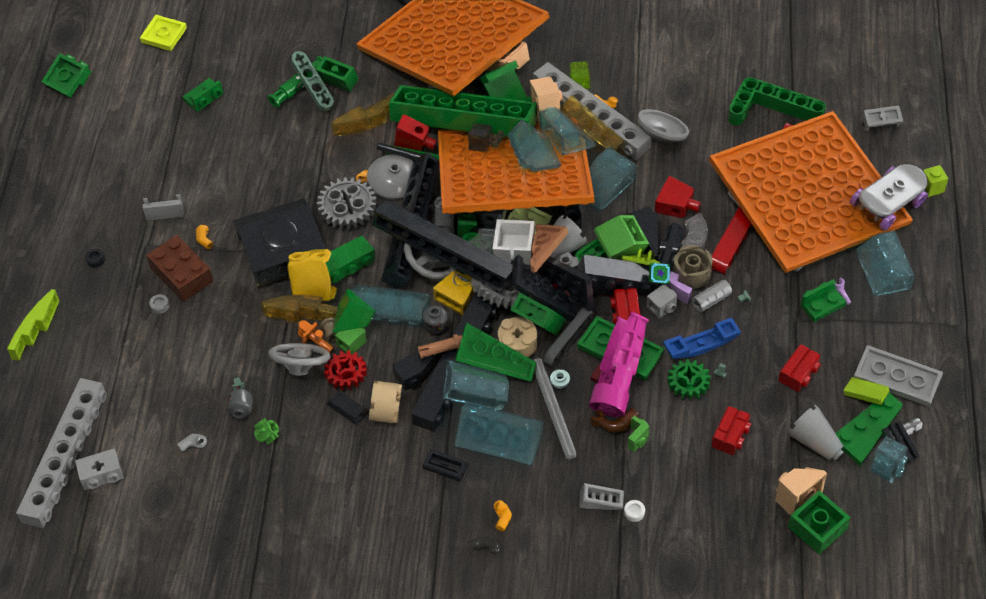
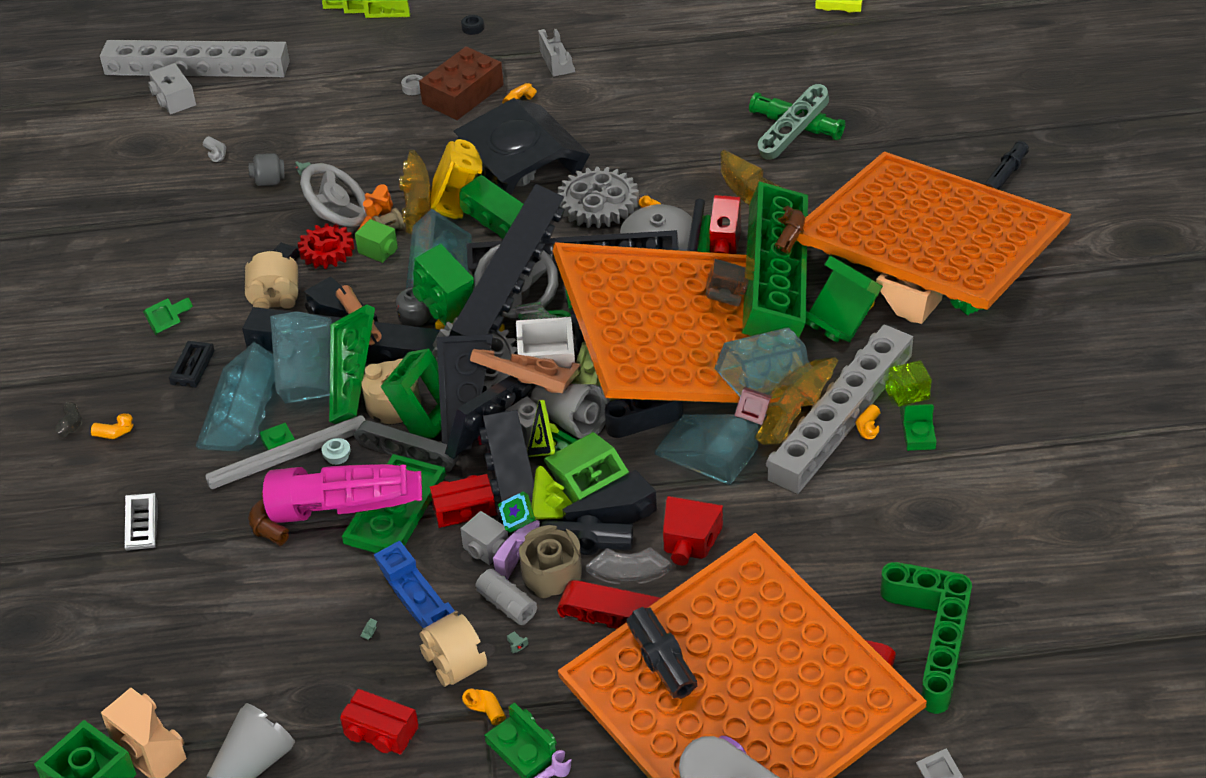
camera: 80 degrees right, 10 degrees down
green bracket [182,78,224,112] -> none
bright green gear [254,418,279,444] -> none
green brick [316,56,359,92] -> none
green slope [332,289,376,333] -> none
clear light blue slope [508,119,561,172] -> none
light nougat slope [530,76,562,128] -> none
white tile [624,500,645,522] -> none
bright green bracket [628,416,650,452] -> none
light grey dish [637,109,689,142] -> none
green gear [667,359,711,400] -> none
red brick [711,406,752,456] -> none
none -> green plate [143,297,193,335]
none -> green plate [259,422,295,450]
none -> green brick [412,243,474,326]
none -> tan brick [420,611,487,687]
none -> light orange arm [462,688,506,725]
none -> piece [527,400,559,457]
none -> black piece [626,607,698,699]
none -> tile [734,387,772,425]
none -> reddish brown piece [774,206,806,254]
none -> green slope [900,404,936,451]

